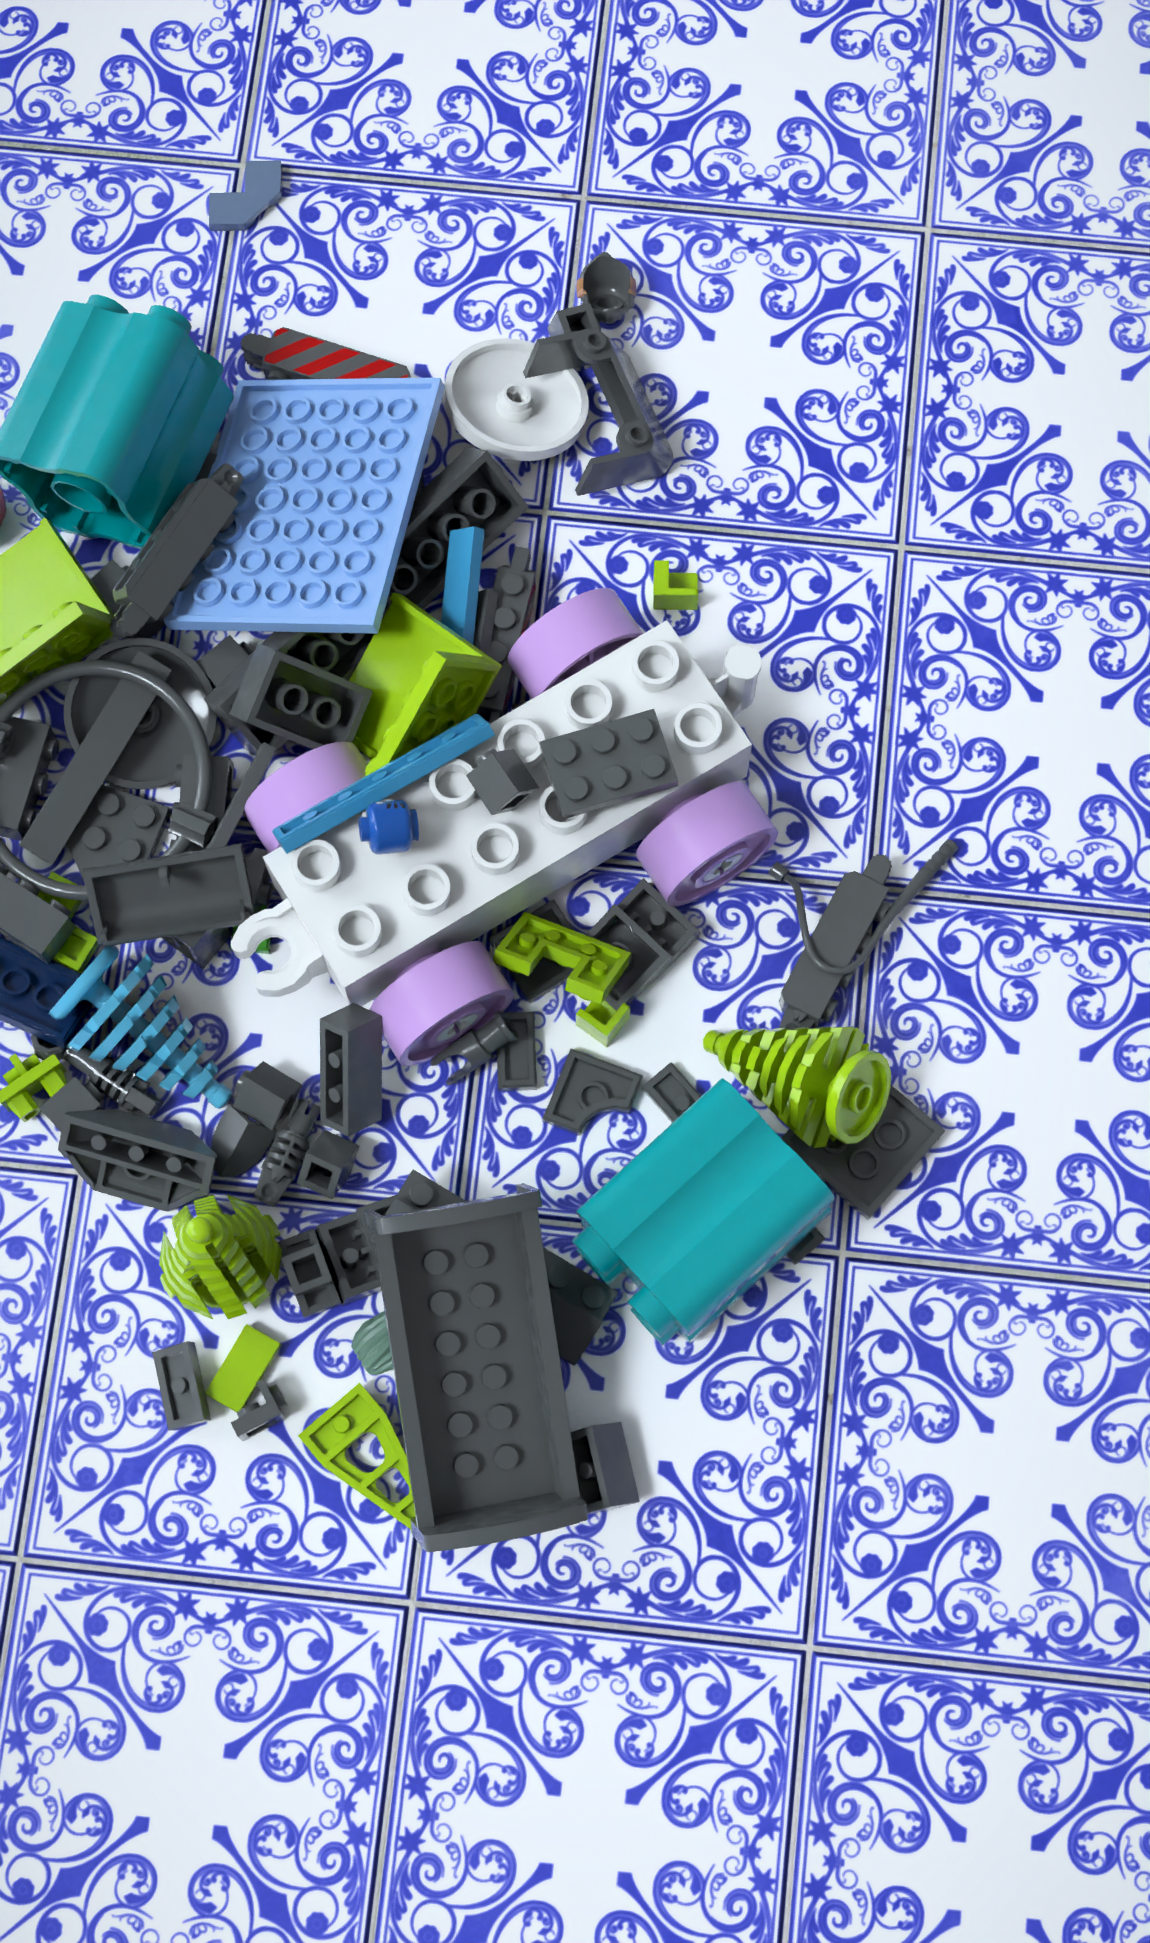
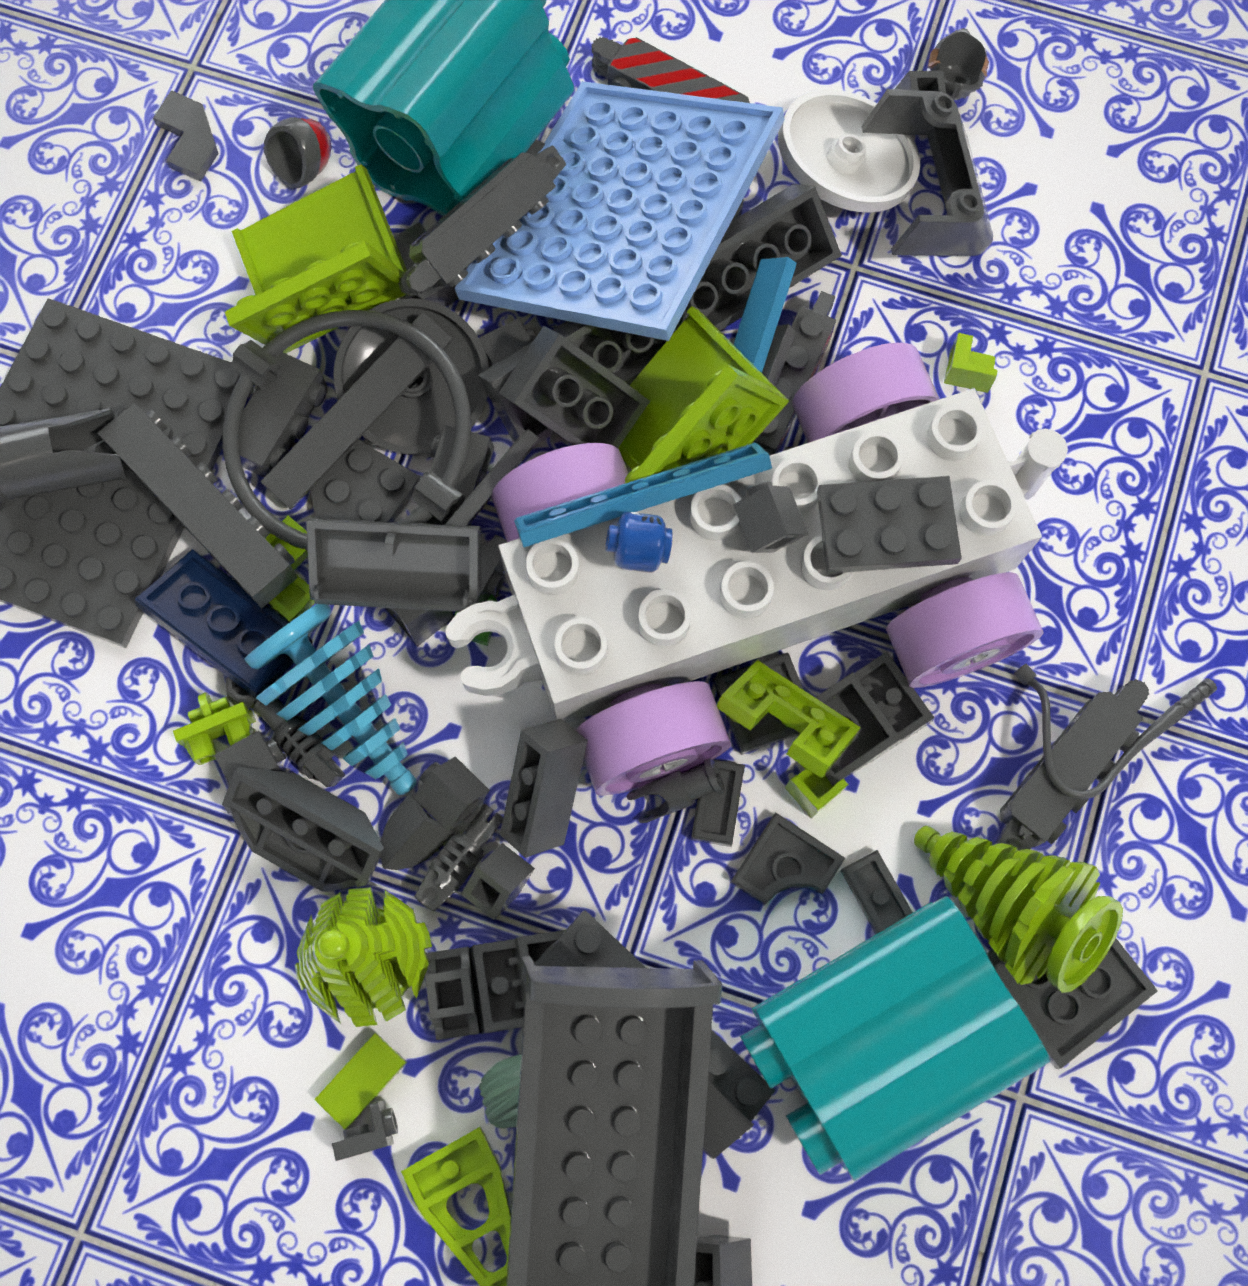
camera: 10 degrees right, 0 degrees up
dark grey plate [152,1341,211,1431] -> none

